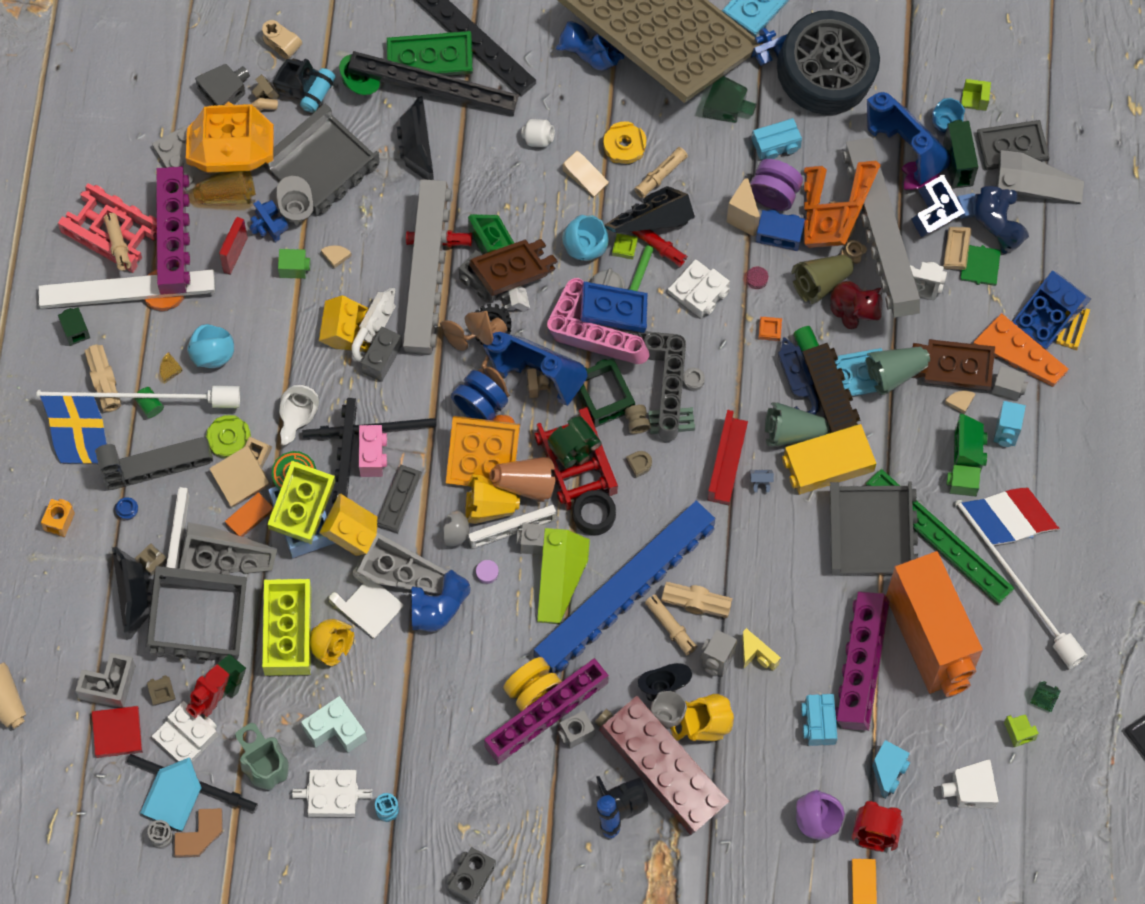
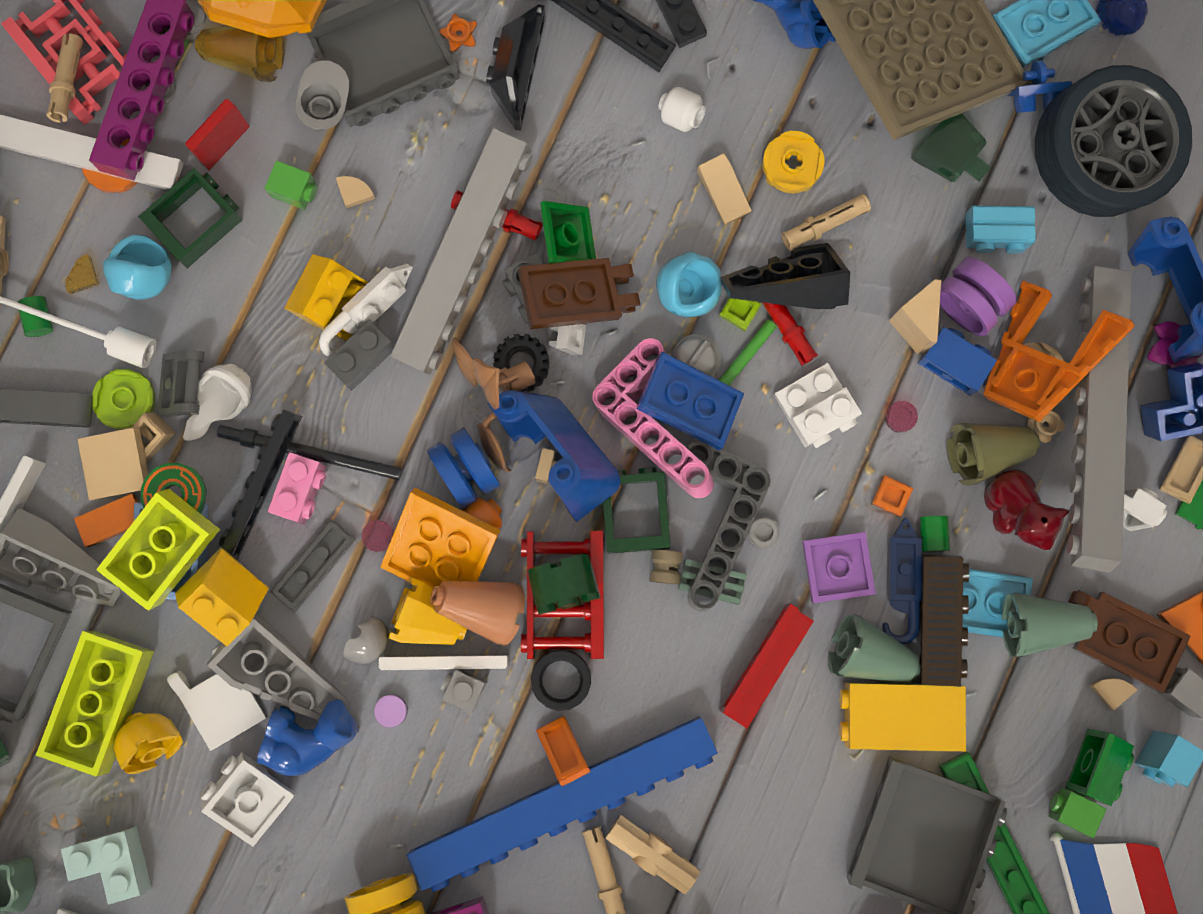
camera: 20 degrees right, 15 degrees up
blue hips [249,200,288,242] -> none
lime wedge [537,528,590,624] -> none
dark tan tile [626,451,652,478] -> none
sand blue tile [750,470,774,492] -> none
none -> dark green window [138,168,242,269]
none -> dark grey plate [157,350,205,417]
none -> white plate [200,752,295,847]
none -> clear pink tile [362,520,394,552]
none -> orange plate [439,14,477,52]
none -> orange tile [536,716,591,786]
none -> medium lavender plate [802,532,876,603]

